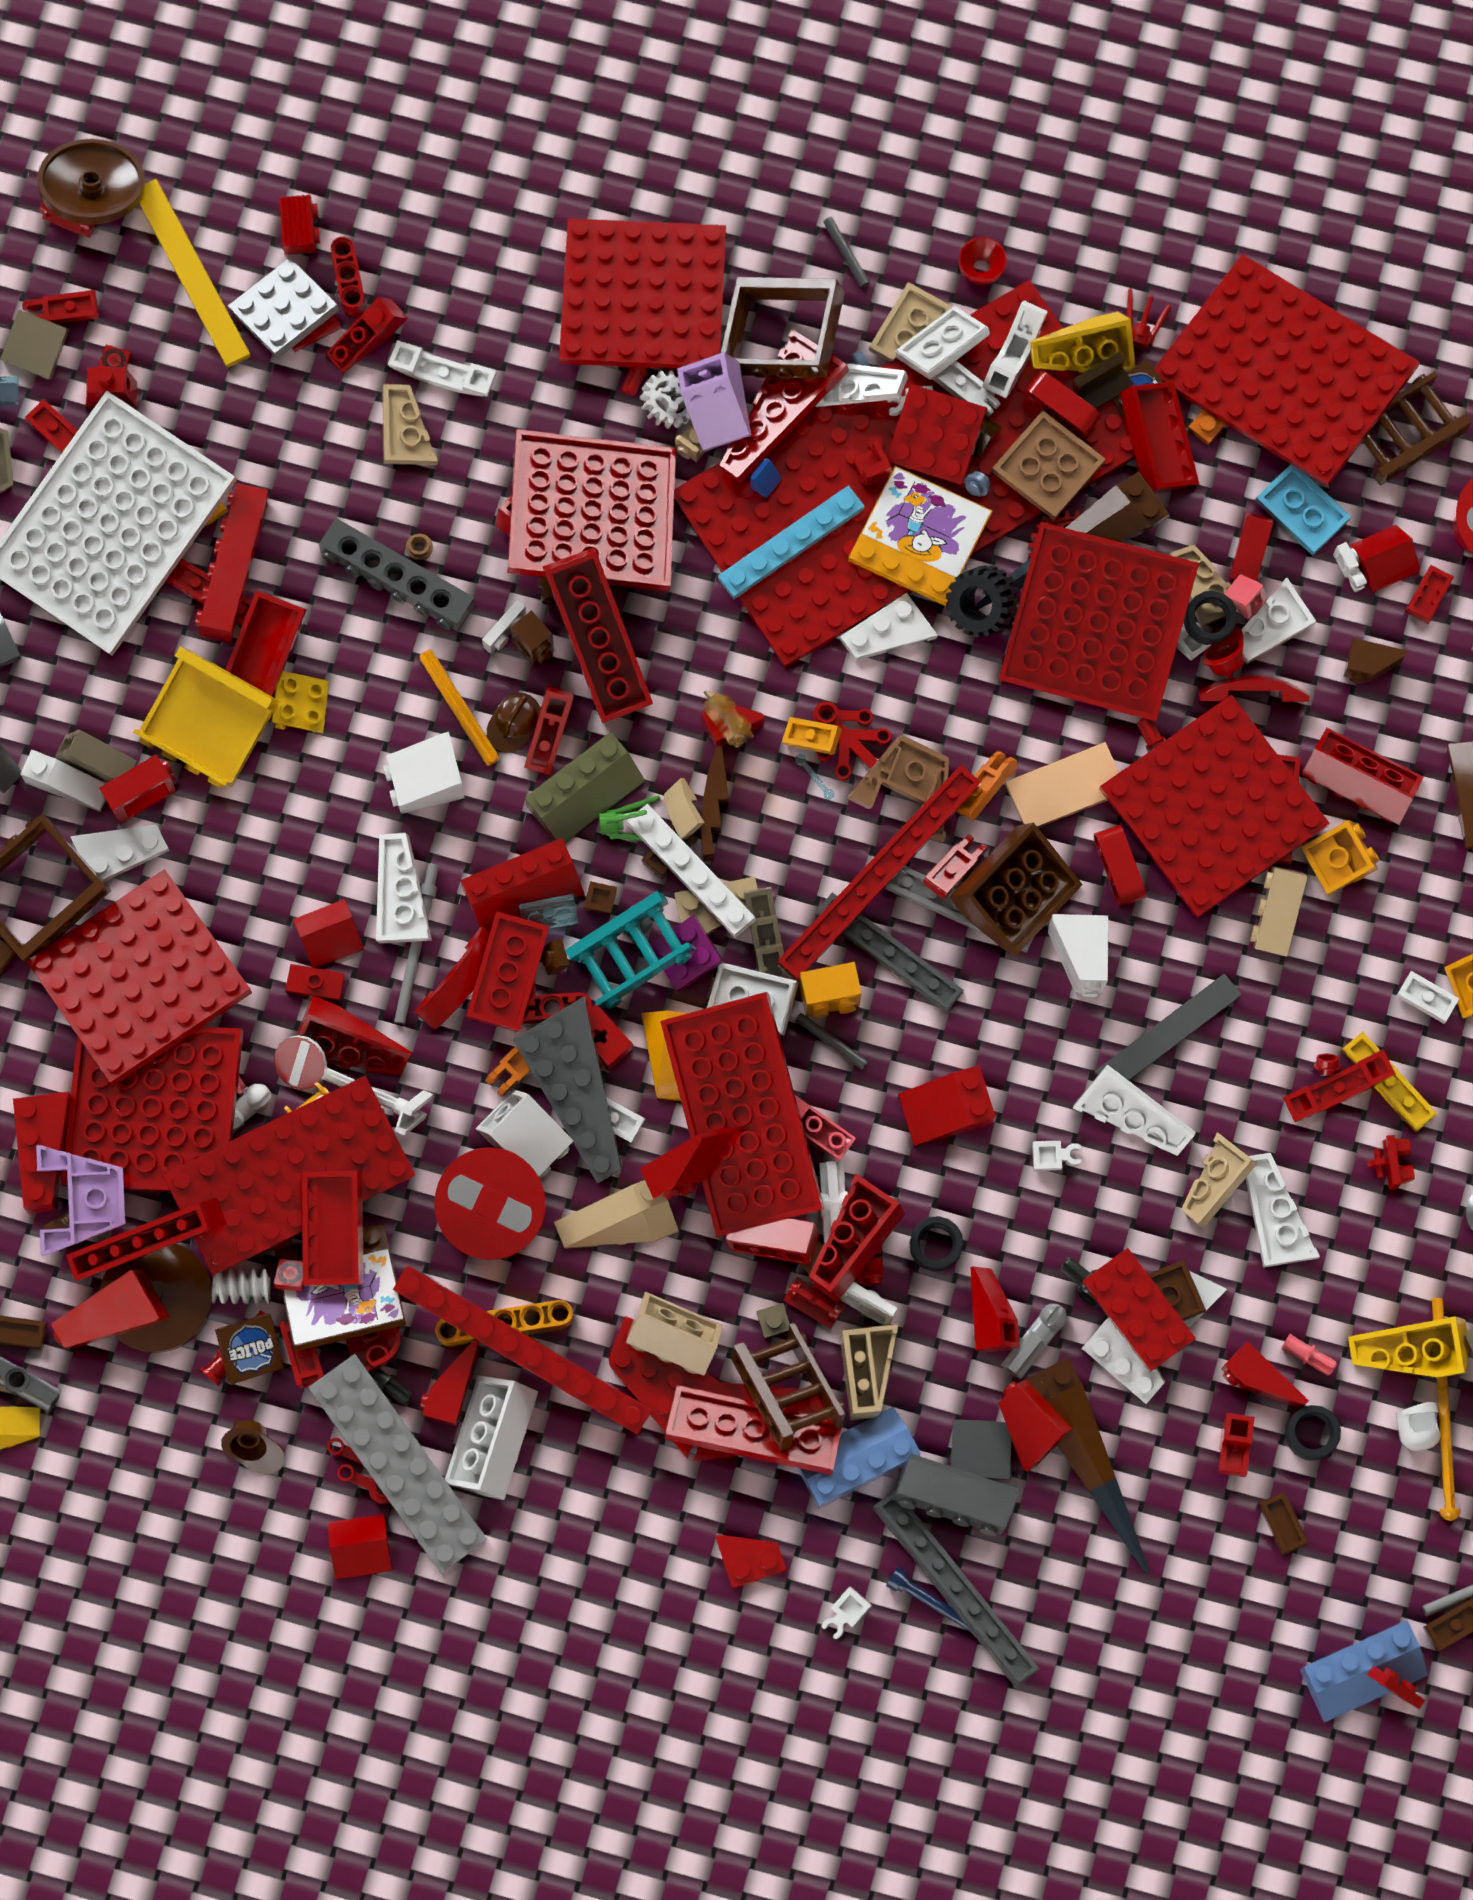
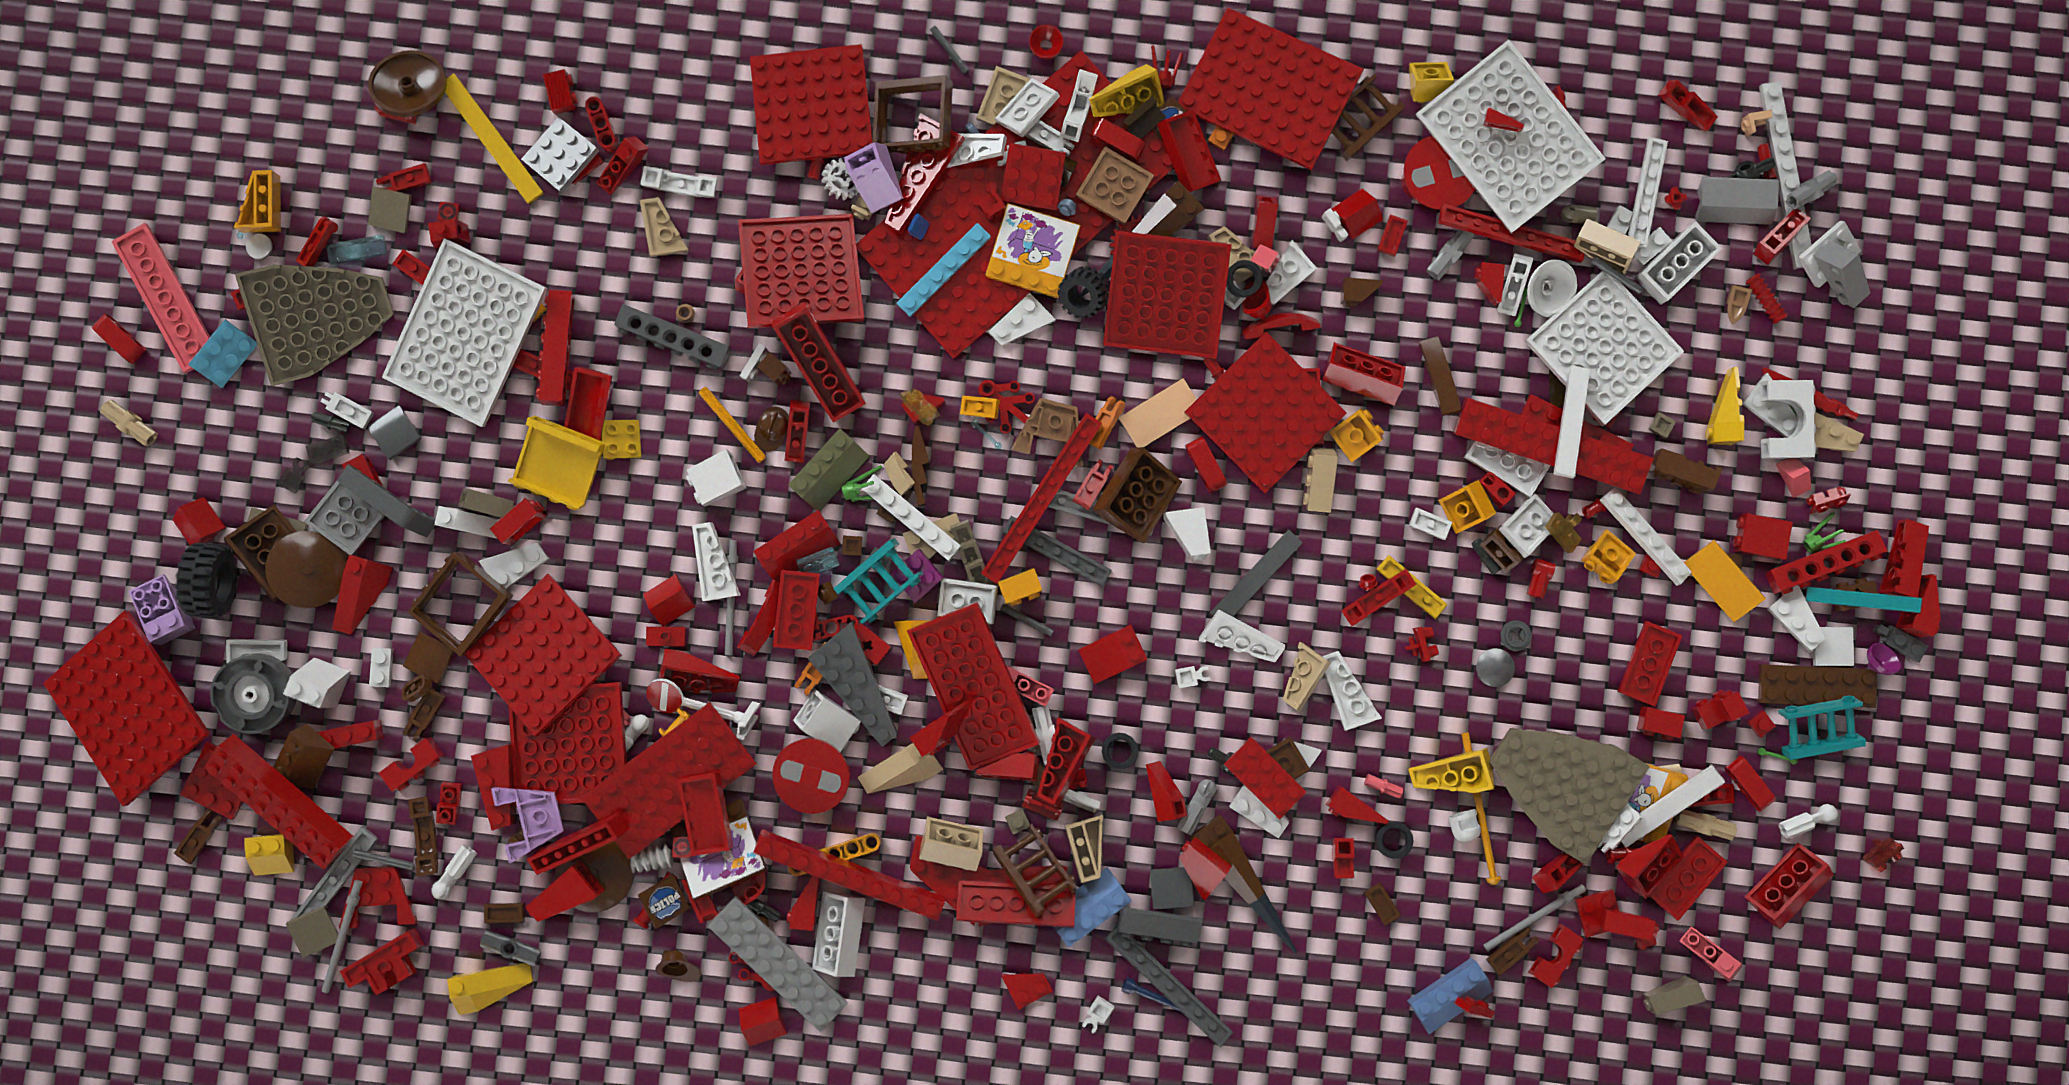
camera: 10 degrees left, 10 degrees up
medium azure plate [1255,465,1351,555] -> none

